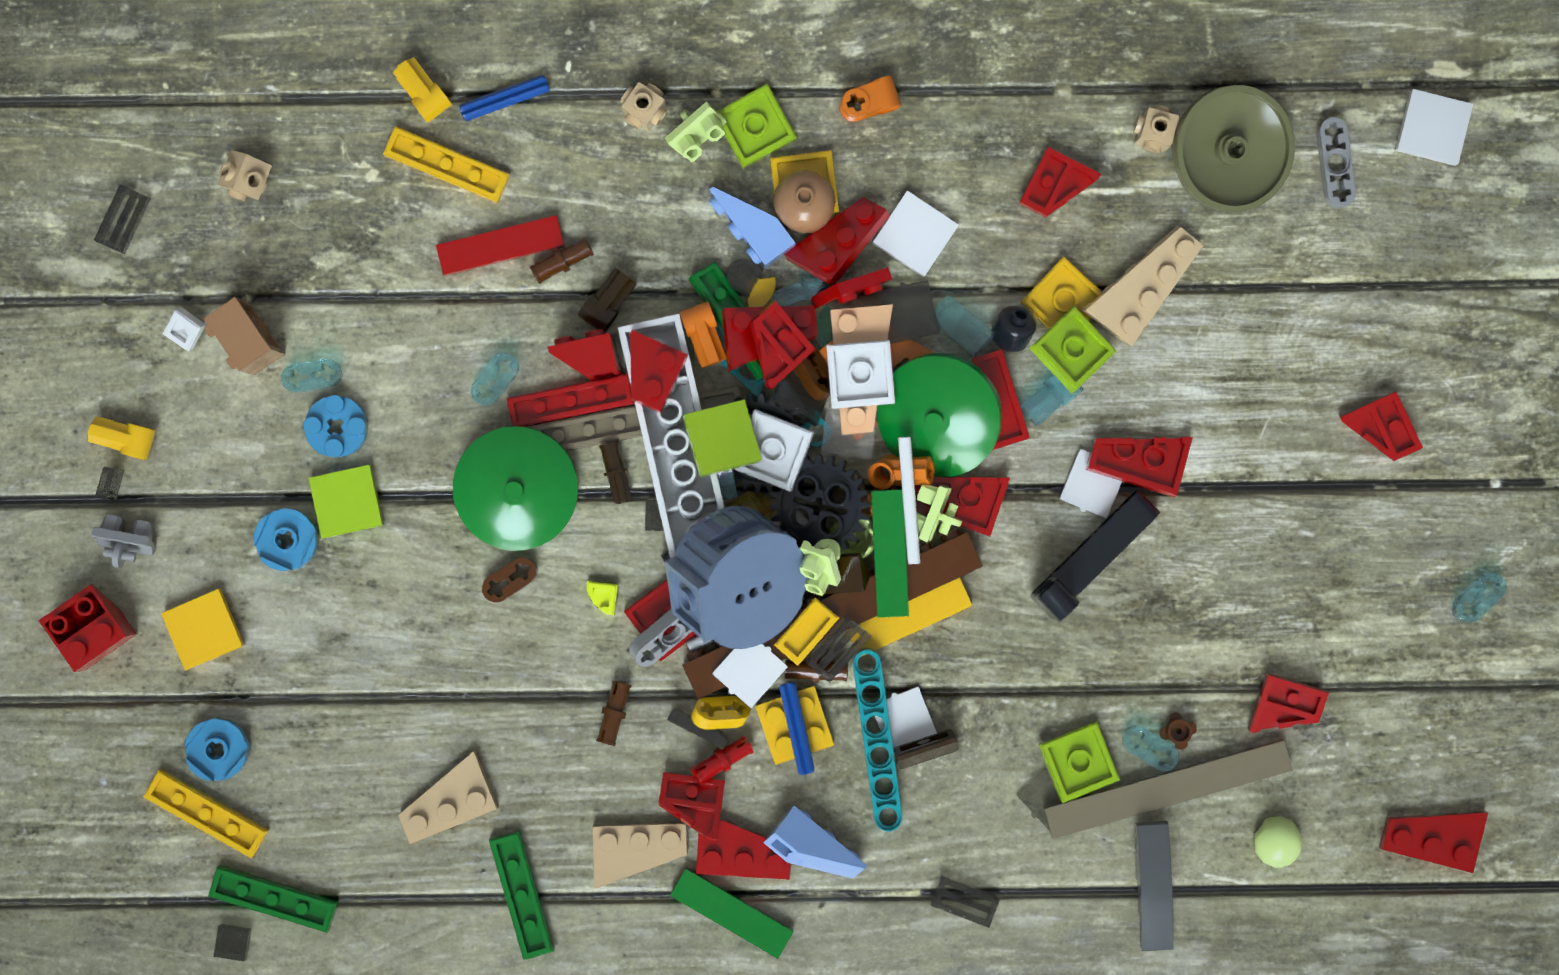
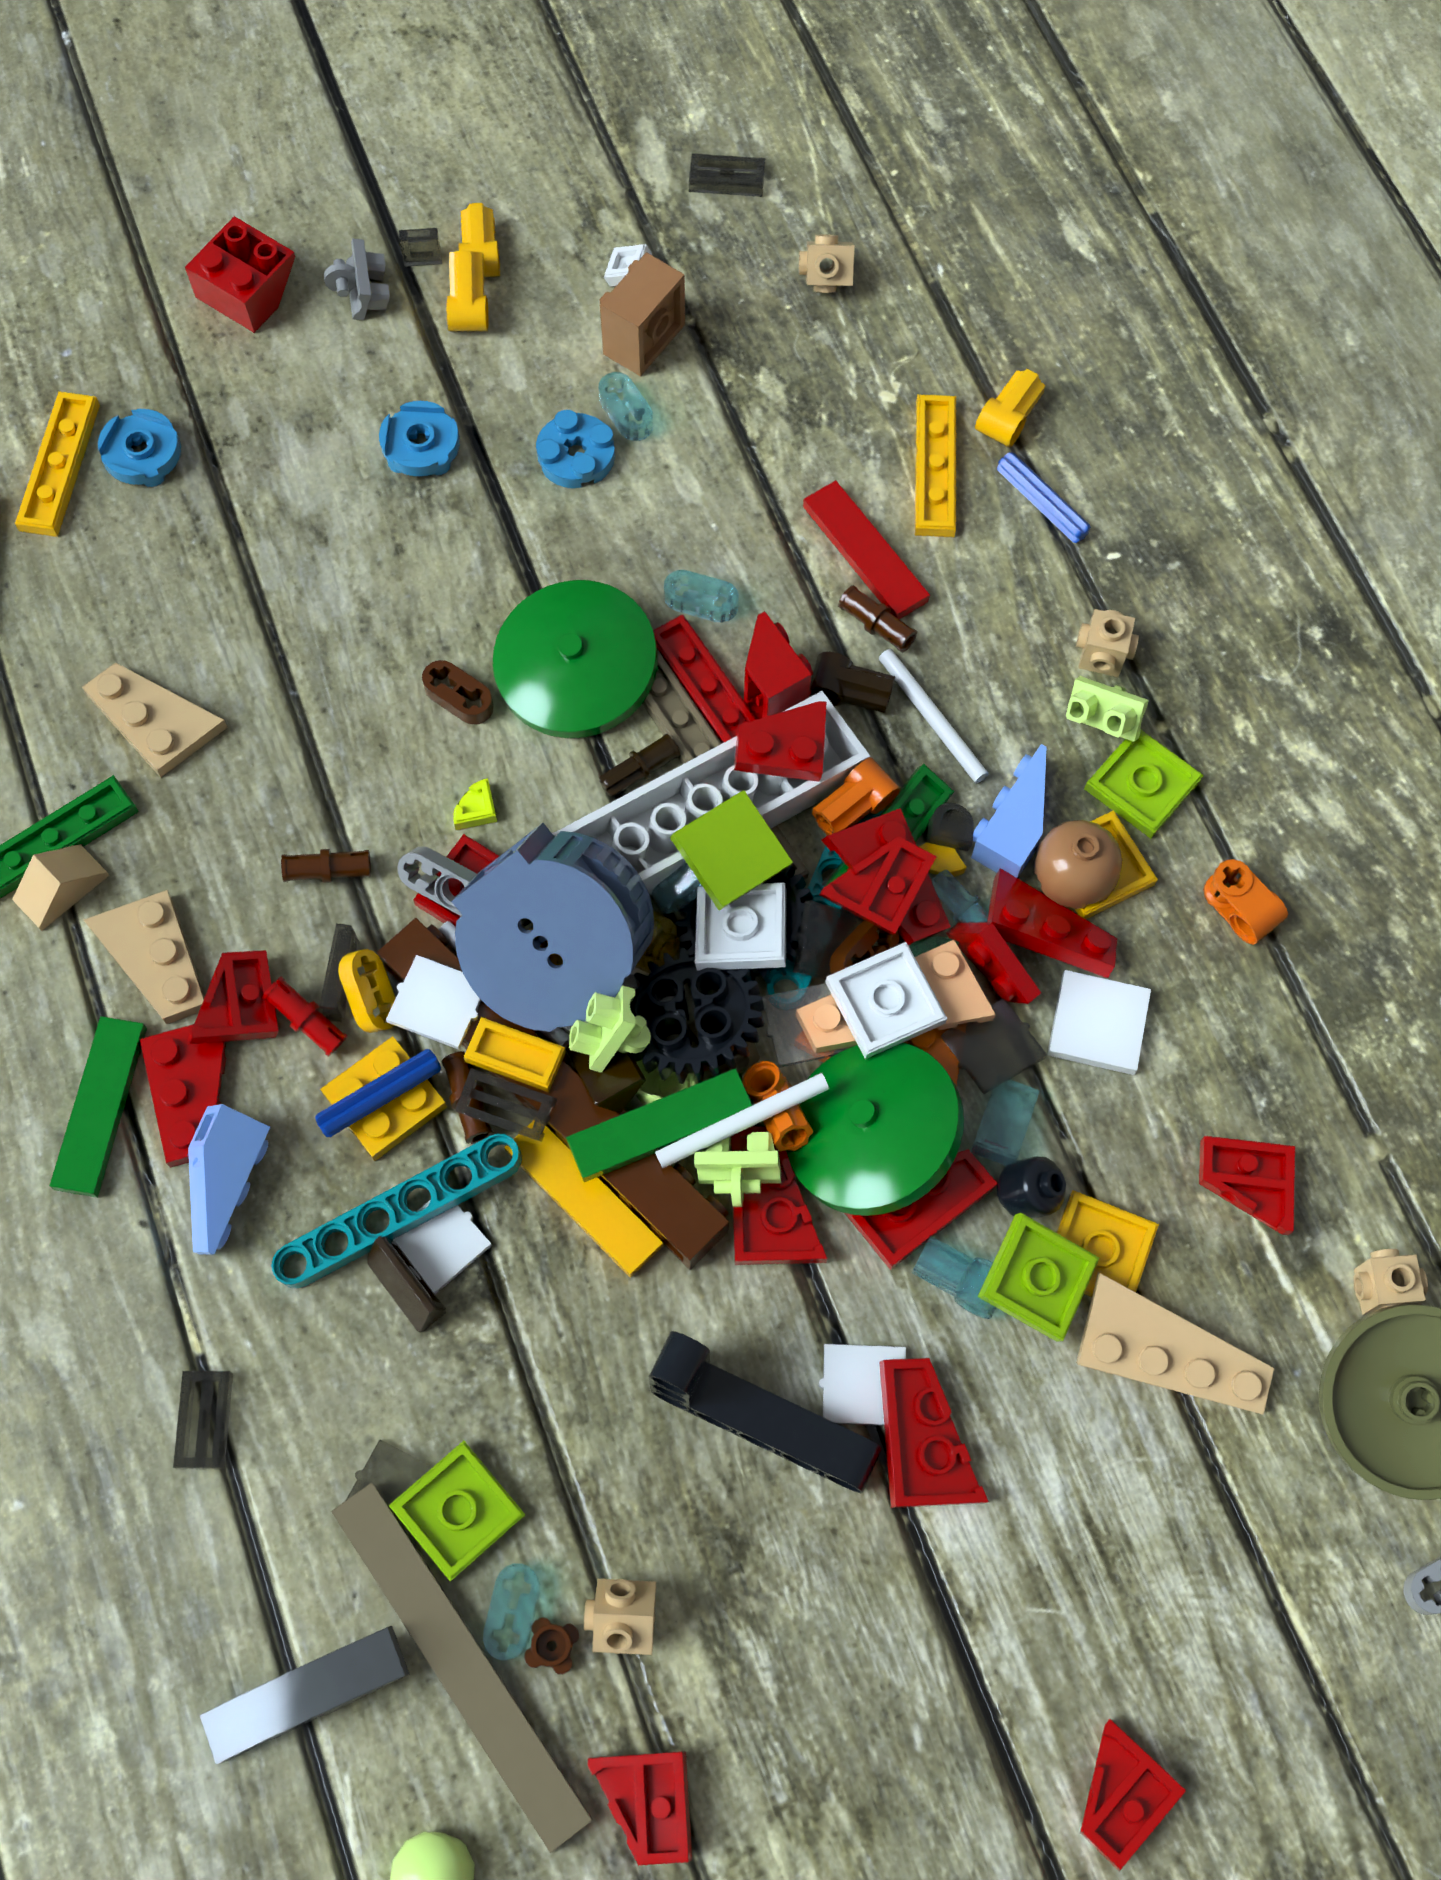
camera: 65 degrees right, 20 degrees down
yellow tile [161,589,245,671] -> none
lime tile [309,465,384,539] -> none
none -> tan slope [12,844,110,931]
none -> yellow piece [447,251,489,331]
none -> tan brick [584,1579,656,1655]
none -> white bar [878,649,989,784]

